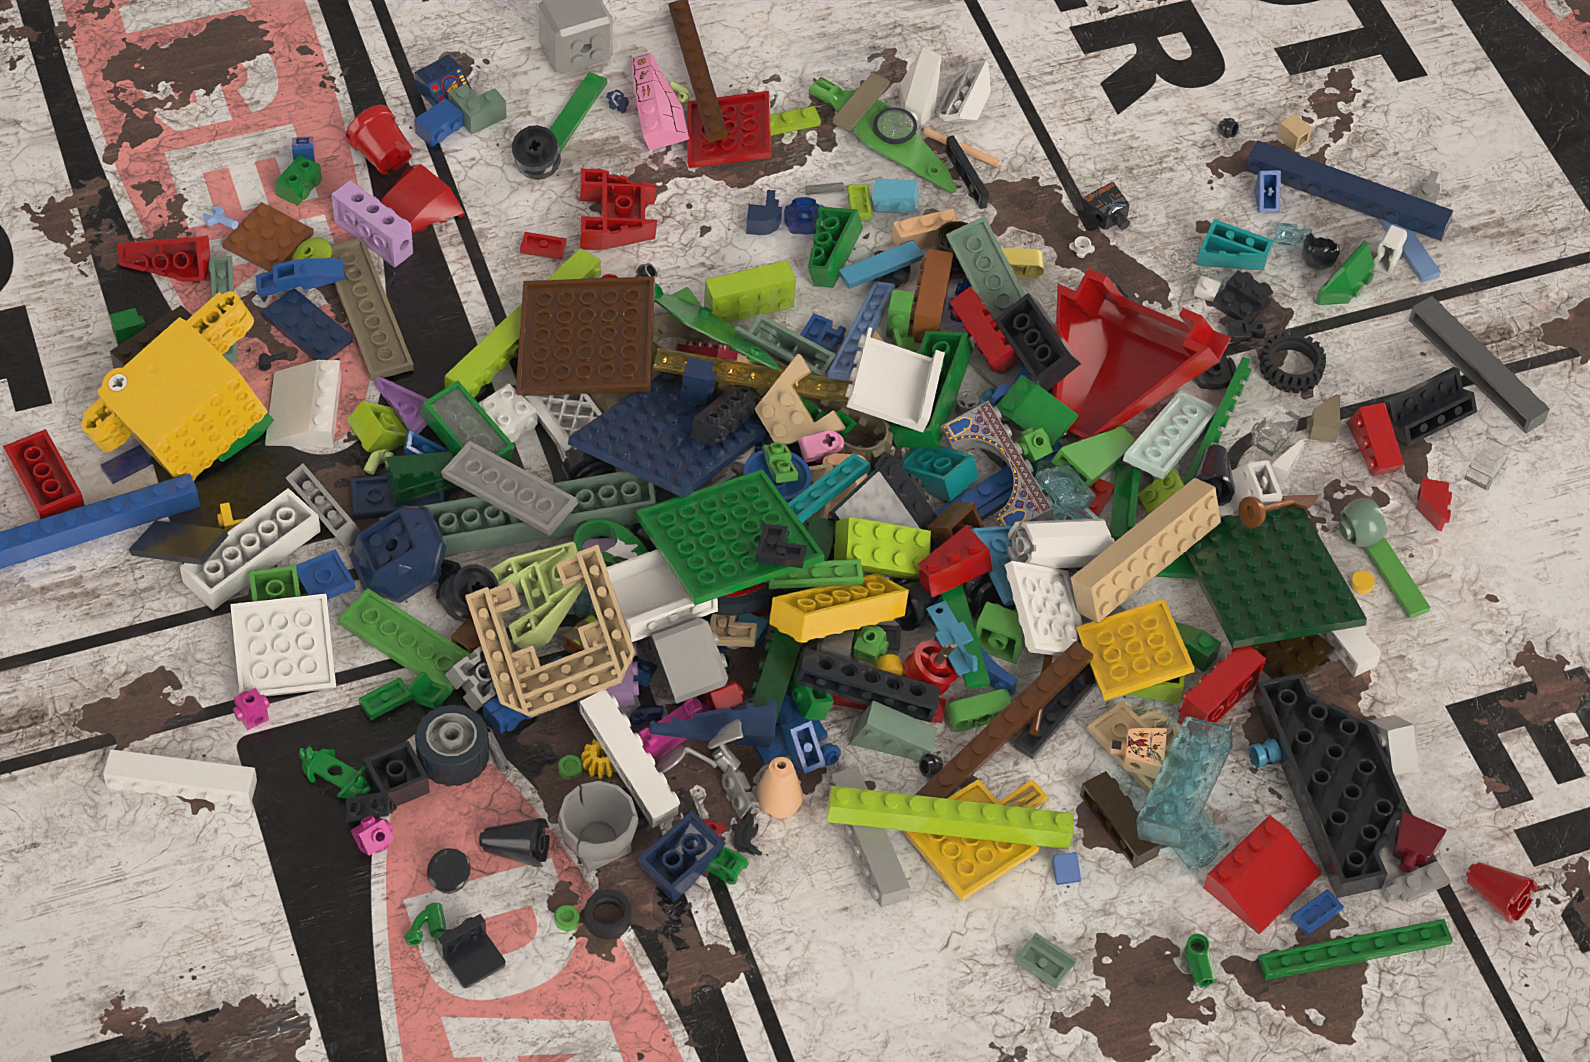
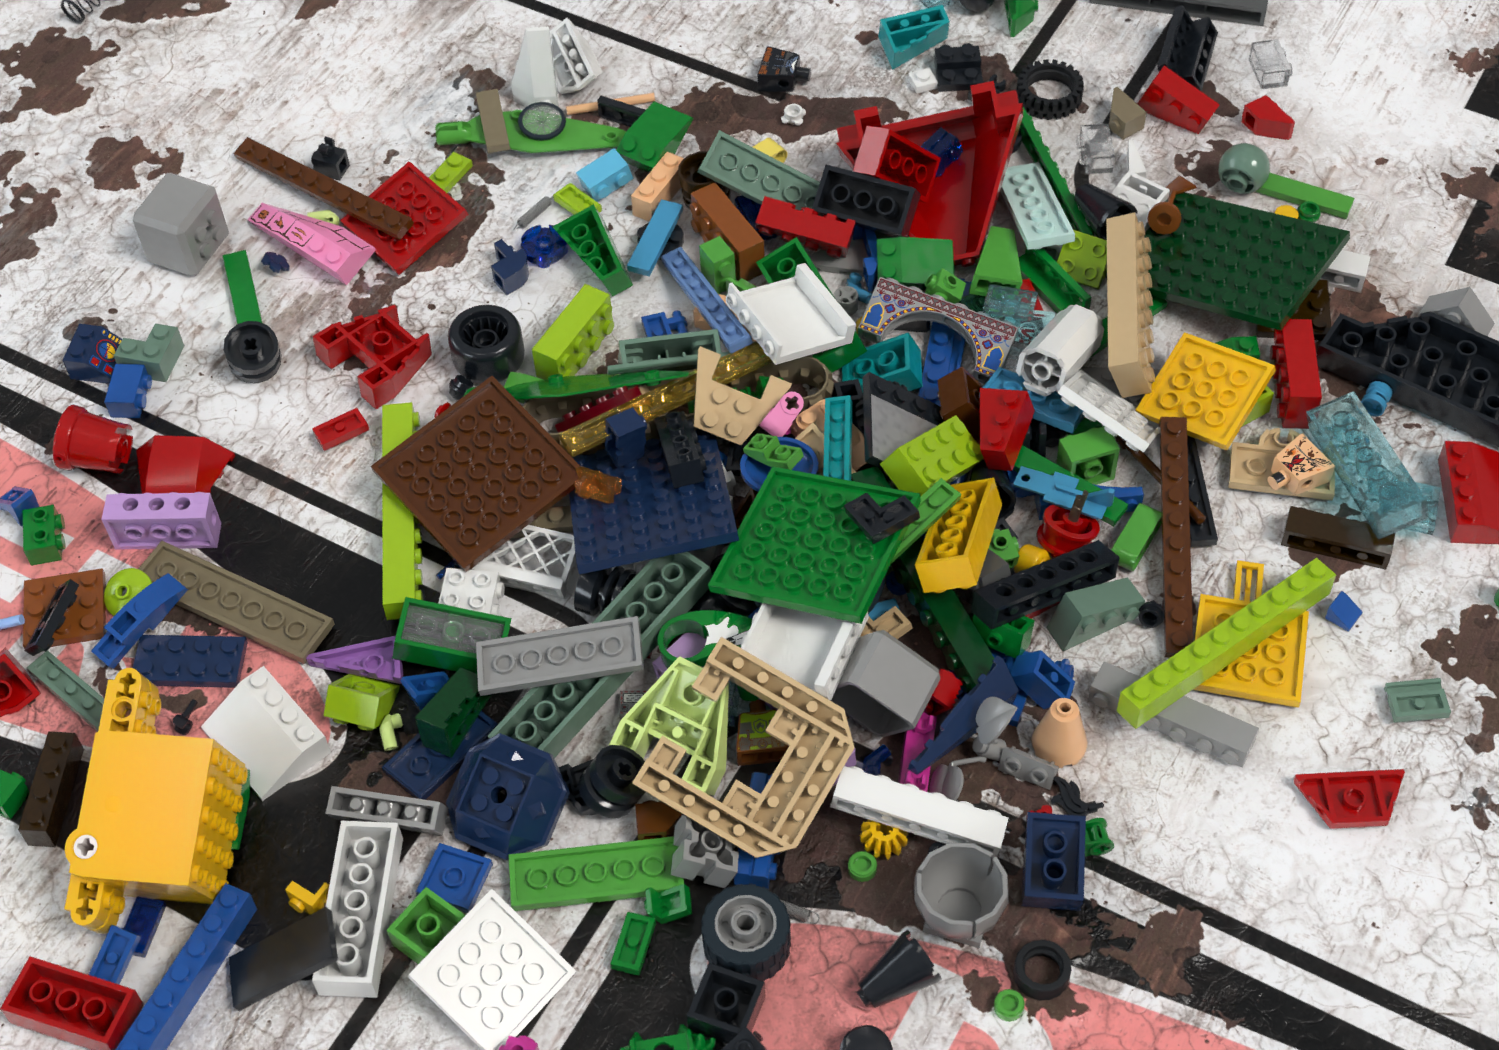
camera: 35 degrees left, 0 degrees up
none -> black plate [24,579,79,656]
none -> blue plate [89,925,141,985]
none -> black brick [311,136,350,181]
none -> black wheel [448,305,525,384]
none -> clear orange hips [574,466,622,504]
none -> green slope [616,101,693,173]
none -> red brick [853,126,941,203]
none -> clear blue brick [920,127,963,179]
none -> red wing [1293,769,1405,829]
none -> green plate [1297,201,1321,222]

